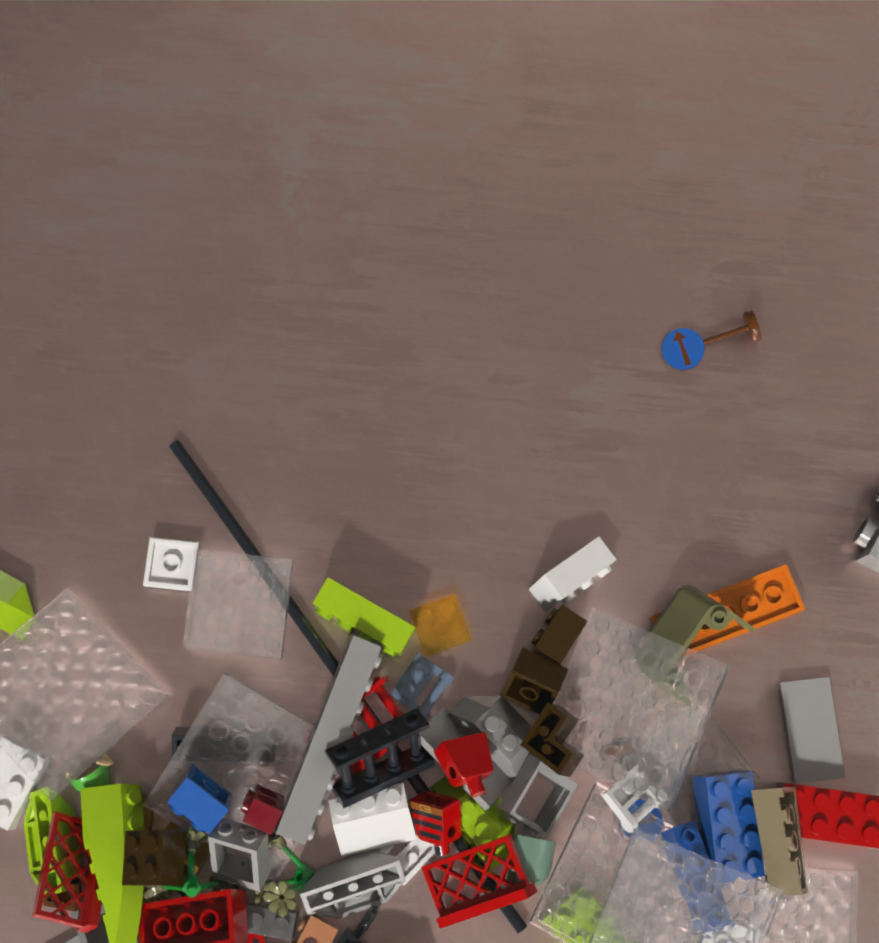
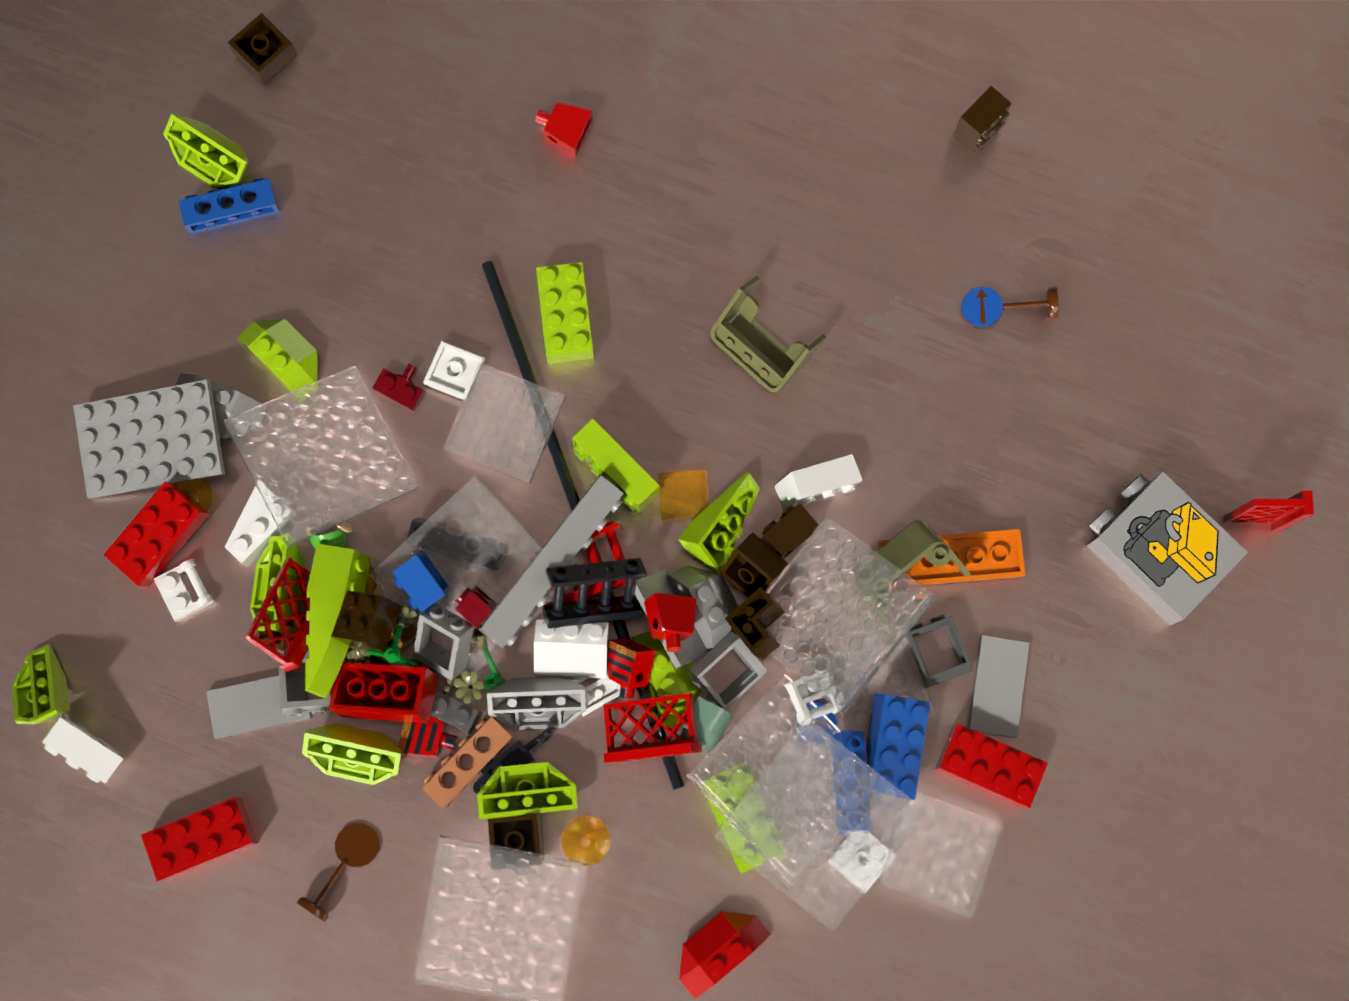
camera: 15 degrees right, 0 degrees up
sand blue plate [390,653,455,720] -> none
dark tan wedge [751,787,808,896] -> none
none -> dark red plate [372,363,425,411]
none -> red torso [535,103,593,157]
none -> lime brick [536,262,594,364]
none -> lime wedge [678,472,760,574]
none -> olive windscreen [710,275,826,392]
none -> dark grey window [904,614,974,689]
none -> dark brown brick [953,86,1012,152]

